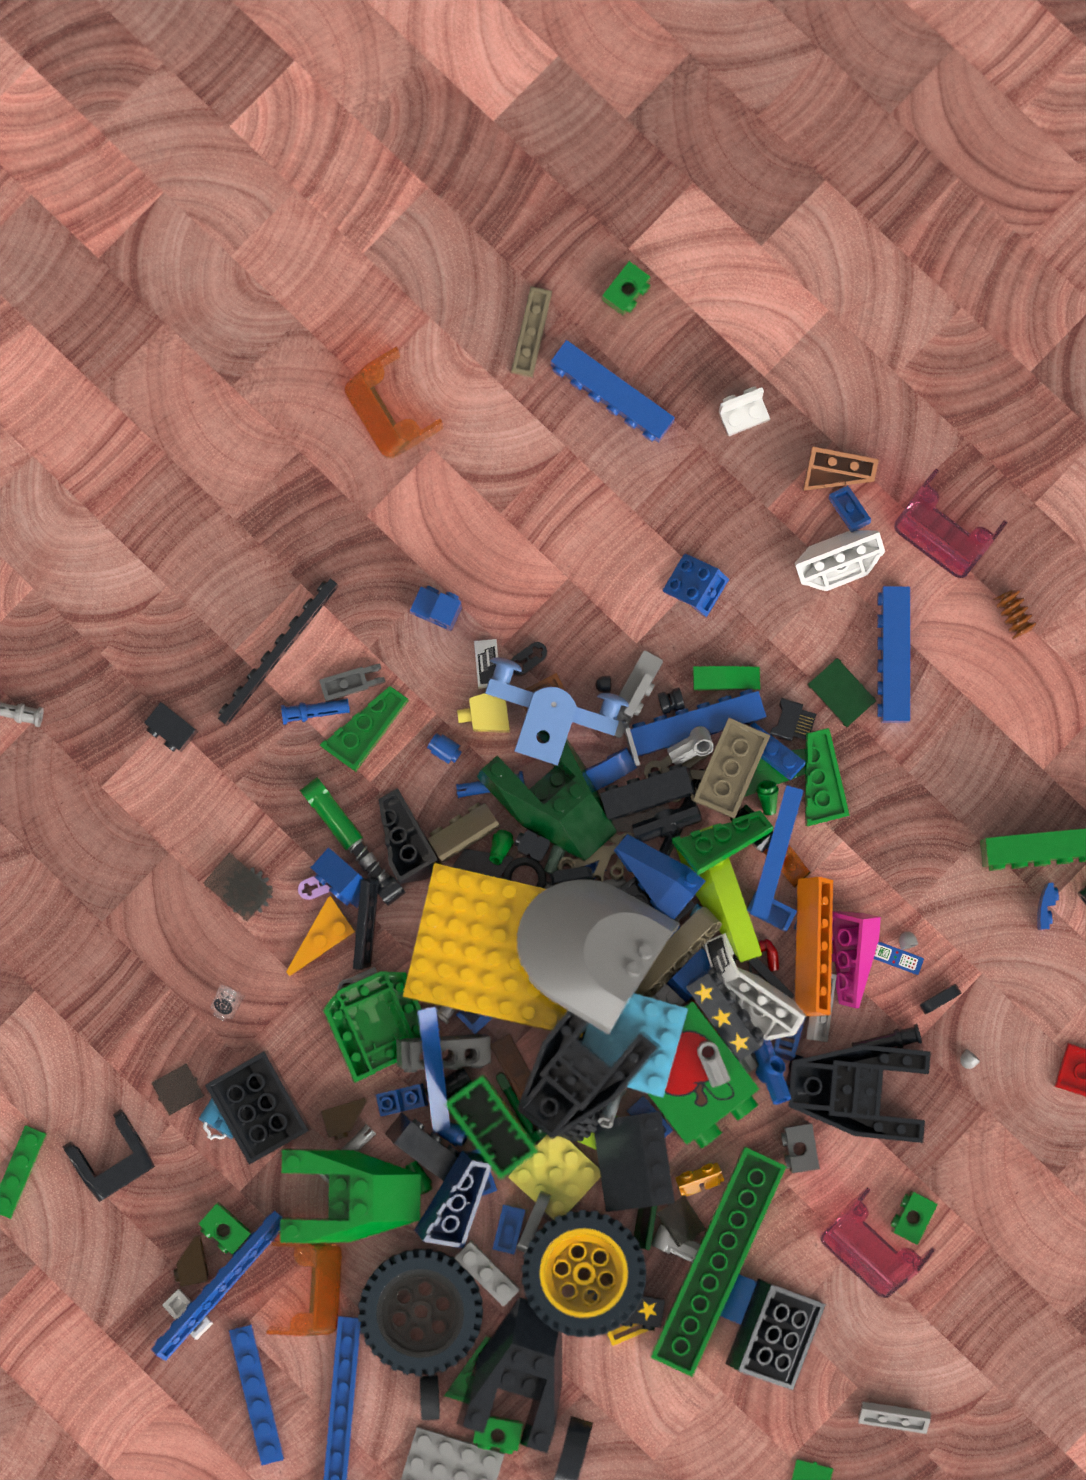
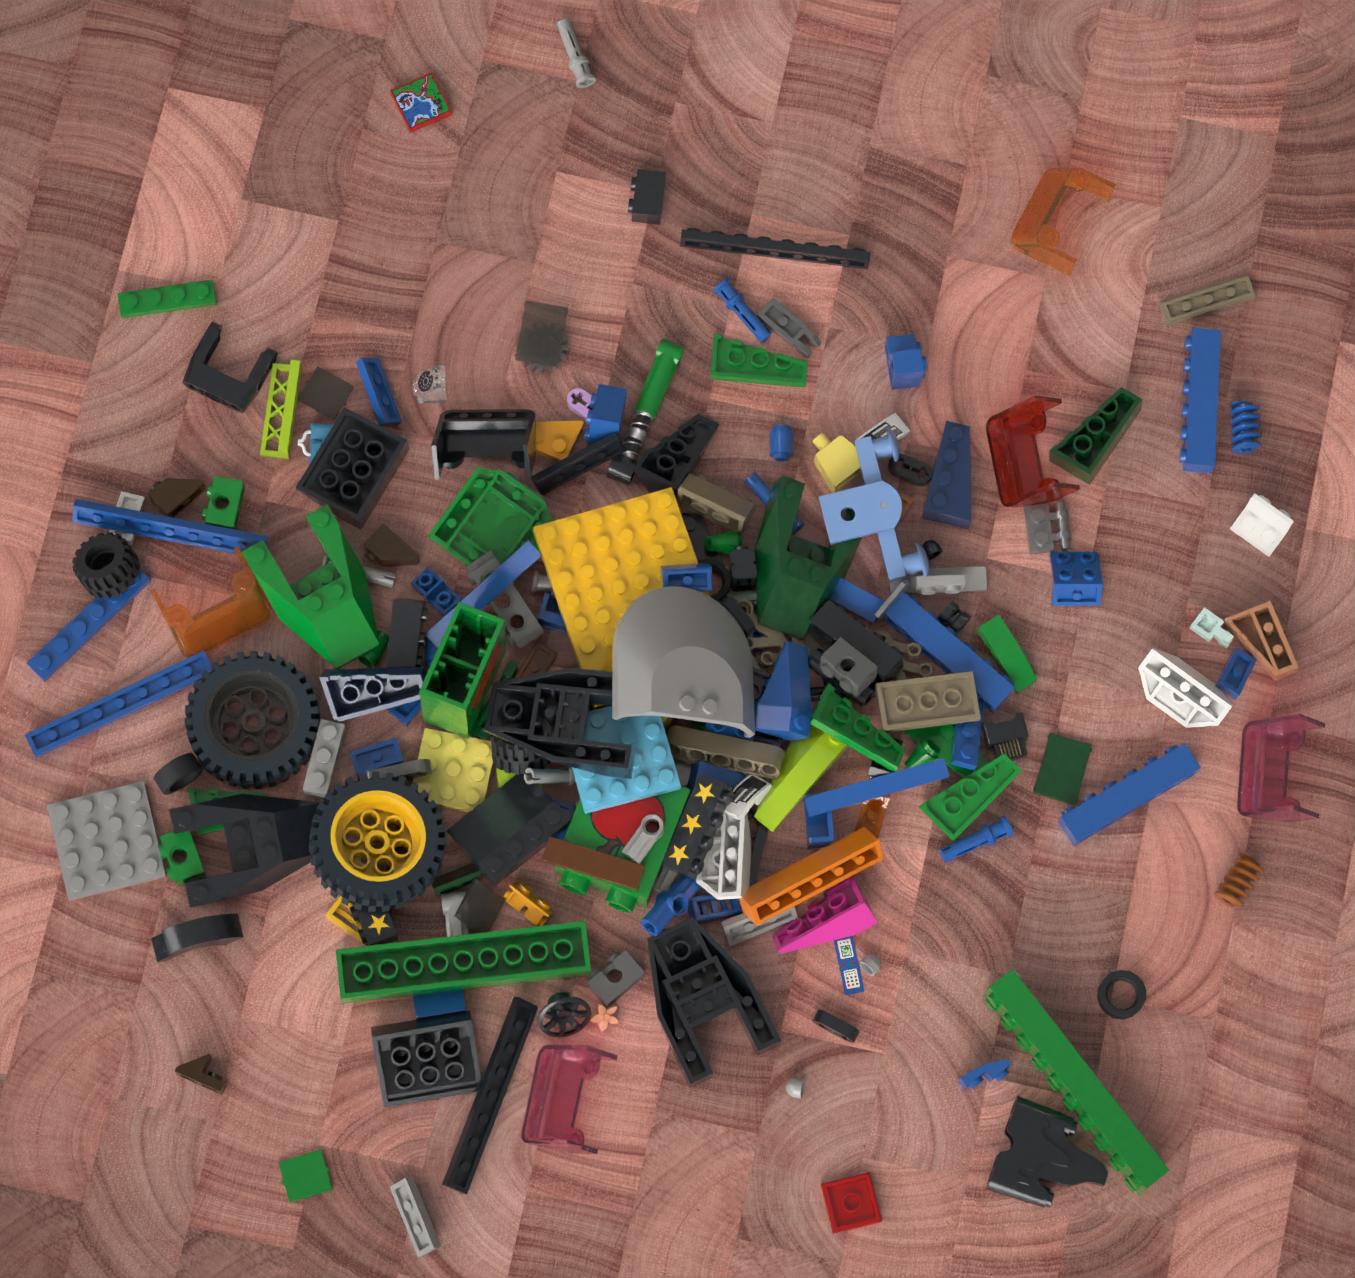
camera: 50 degrees right, 10 degrees down
green brick [602,261,651,316] -> none
light grey piece [667,726,714,765] -> none
red arm [758,939,779,971] -> none
black pin [852,1024,922,1049] -> none
green brick [890,1191,938,1245] -> none
none -> black tyre [72,532,140,599]
none -> lime fence [260,360,302,459]
none -> blue plate [356,358,402,426]
none -> black windscreen [431,409,536,479]
none -> black plate [442,997,538,1195]
none -> black wheel [538,992,592,1037]
none -> reddish brown tile [542,836,645,891]
none -> light nougat plant [590,1003,618,1031]
none -> blue slope [661,563,712,592]
none -> dark grey brick [820,637,878,697]
none -> dark blue wedge [922,421,971,530]
none -> blue pin [939,816,1014,863]
none -> clear red windscreen [986,395,1080,508]
none -> flat silver plate [1023,502,1072,555]
none -> dark green wedge [1049,387,1142,485]
none -> black tyre [1097,970,1146,1020]
none -> light aqua plate [1189,607,1234,648]
none -> blue piece [1230,401,1262,454]

